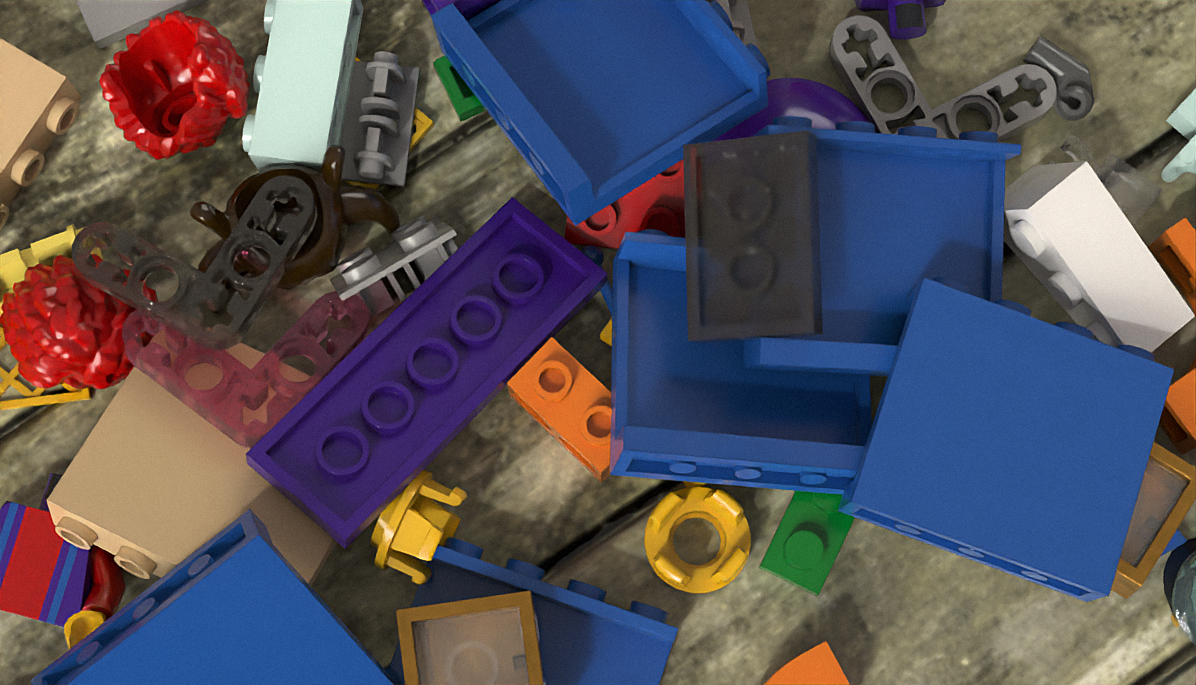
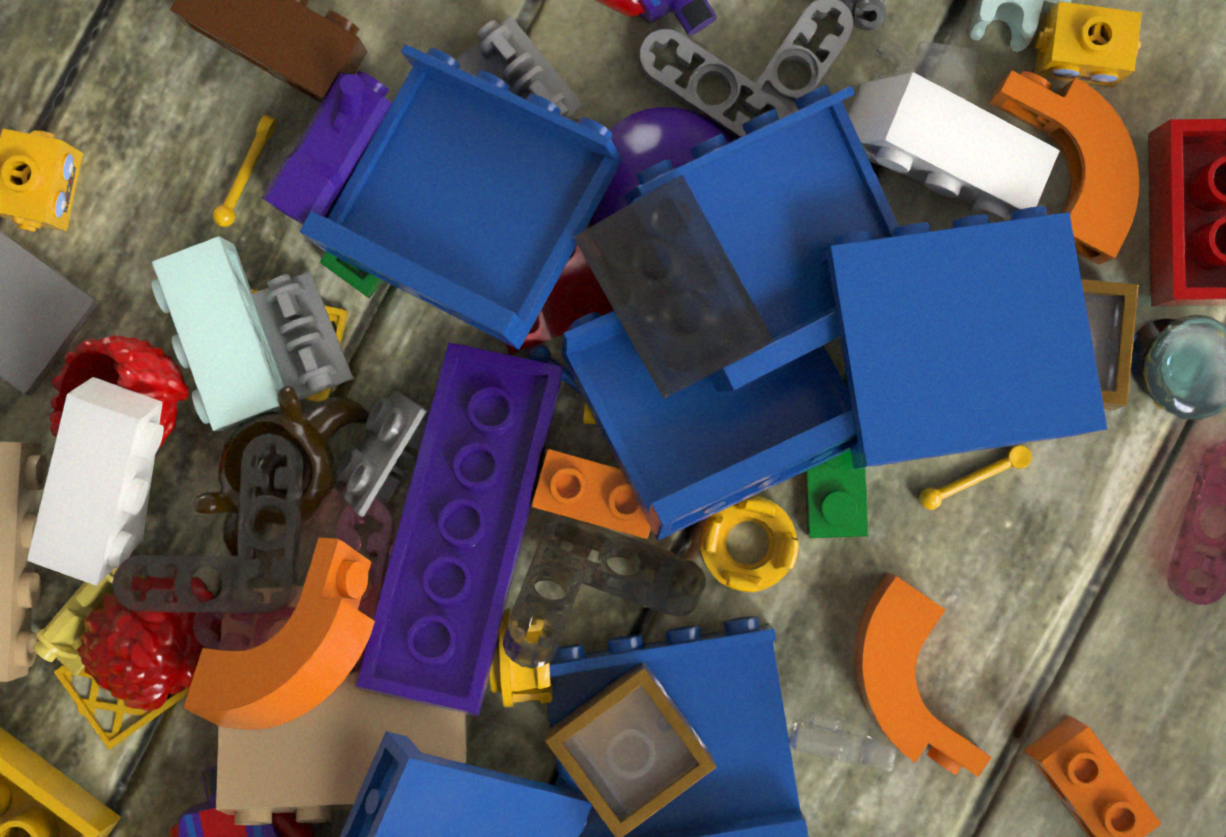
camera: 25 degrees left, 10 degrees up
none -> white wedge [27,377,164,586]
none -> orange arch [183,537,375,730]
none -> clear smoke beam [503,516,706,668]
none -> yellow hinge [919,445,1032,510]

